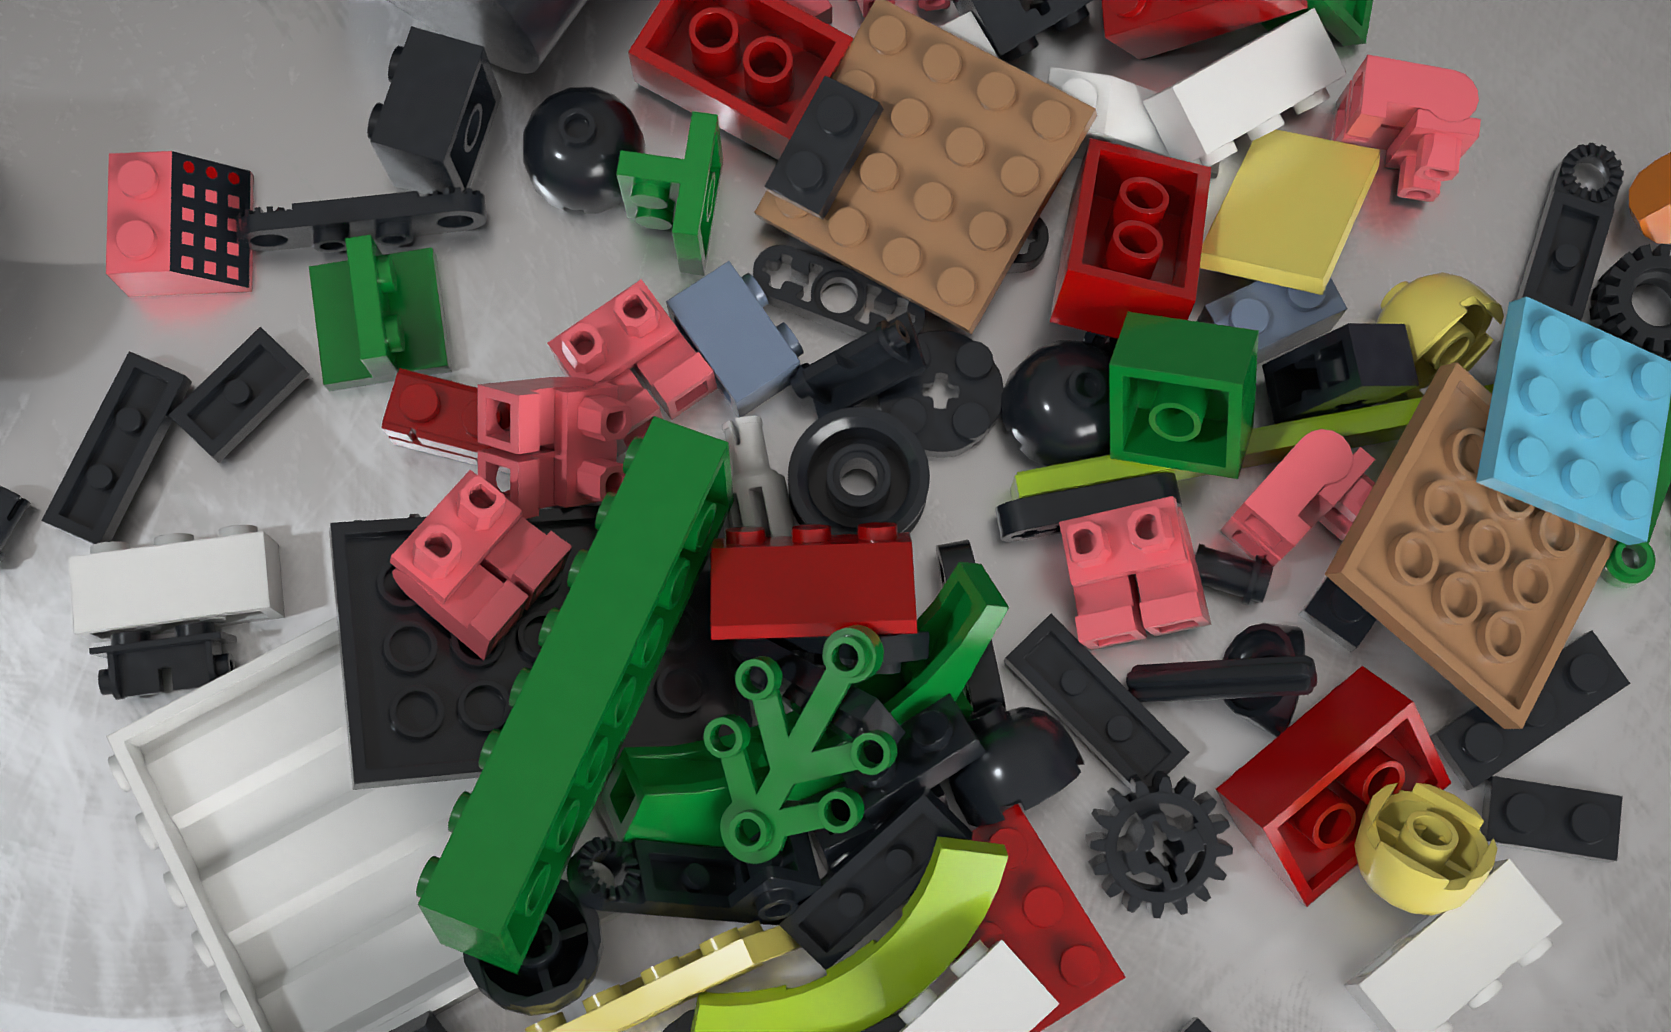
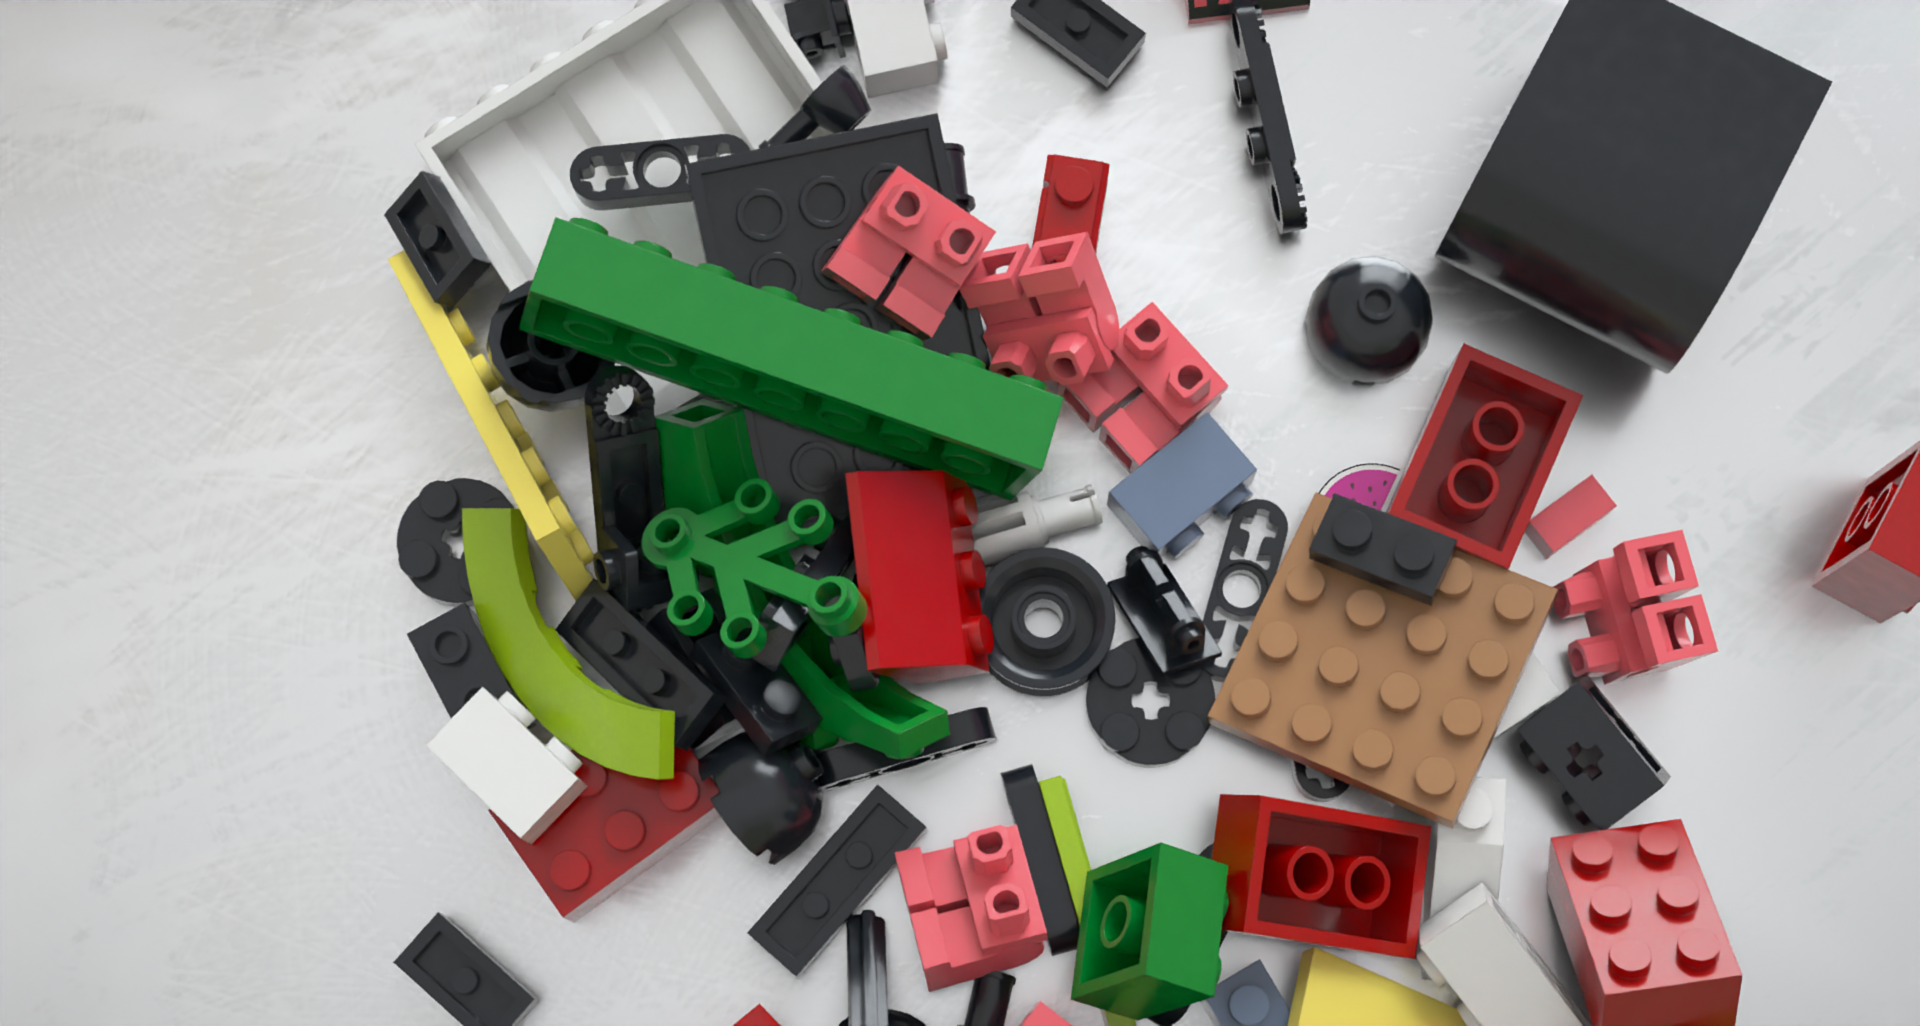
camera: 90 degrees right, 0 degrees up
green bracket [309,234,452,391] -> none
black brick [367,26,502,195] -> none
green bracket [616,111,723,276] -> none
black cylinder [1001,340,1111,467] -> none
black gear [1085,771,1233,919] -> none
none -> black beam [570,134,751,211]
none -> black bar [758,65,872,149]
none -> dark pink tile [1319,463,1400,511]

